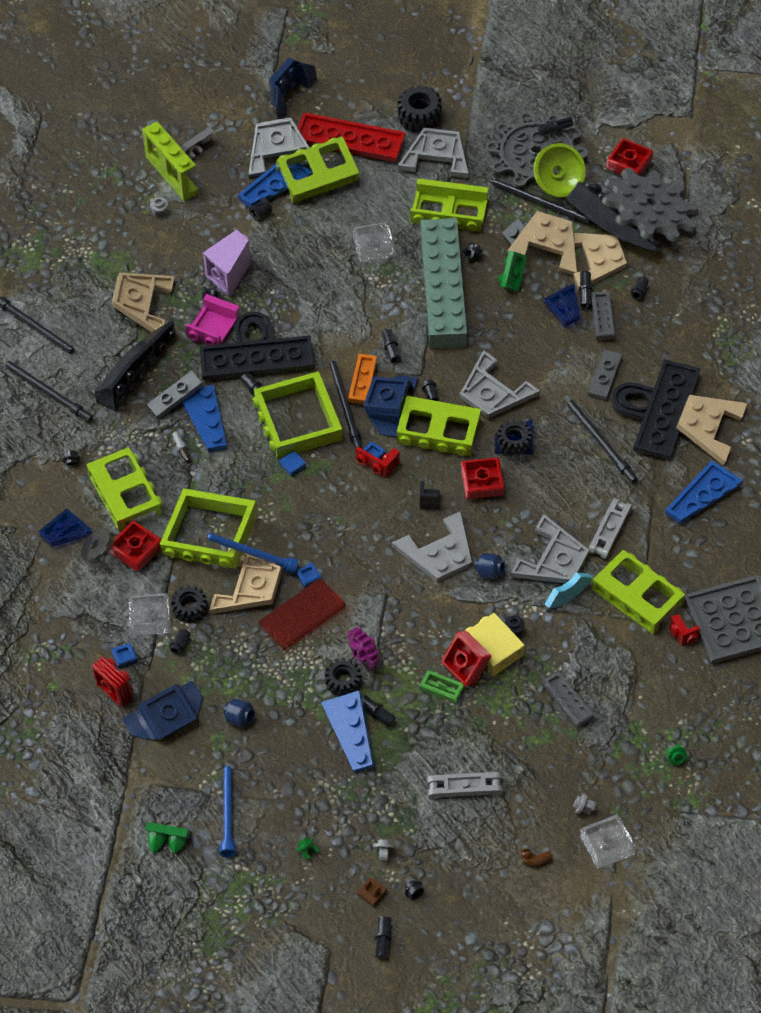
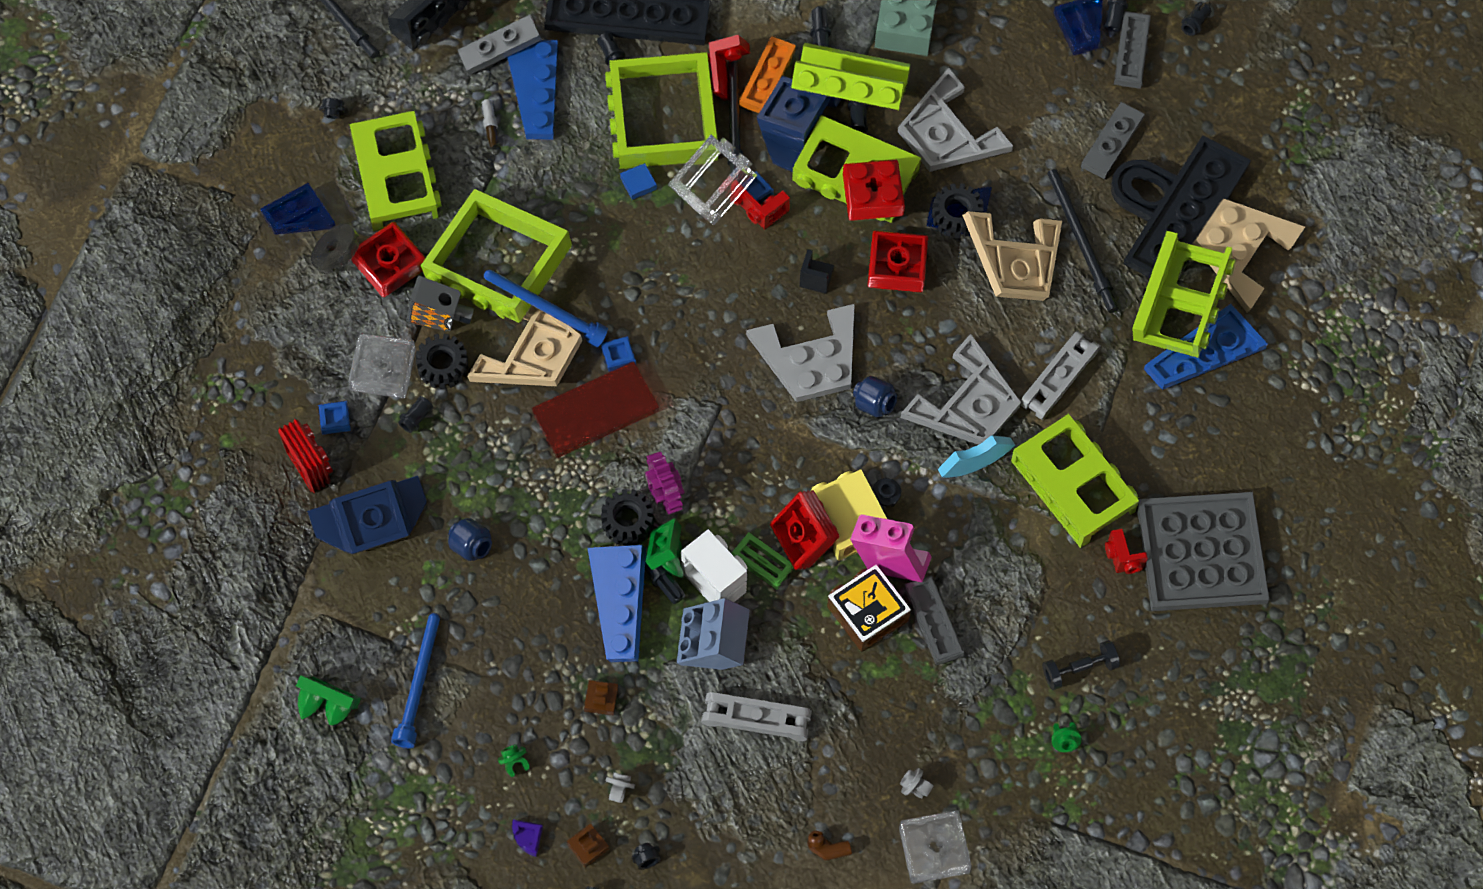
camera: 10 degrees right, 10 degrees up
none -> dark grey torso [406,276,474,331]
none -> dark purple tile [512,820,543,857]
none -> reddish brown tile [584,680,618,716]
none -> green tile [645,518,683,578]
none -> clear window [668,135,757,225]
none -> sand blue slope [677,598,750,670]
none -> white piece [681,529,747,602]
none -> red bracket [707,35,750,101]
none -> lime window [791,43,911,110]
none -> piece [827,565,911,652]
none -> red brick [843,159,905,221]
none -> dark pink panel [850,514,932,582]
none -> tan wing [962,211,1062,301]
none -> black wheel [1042,640,1120,690]
none -> lime window [1132,231,1236,358]

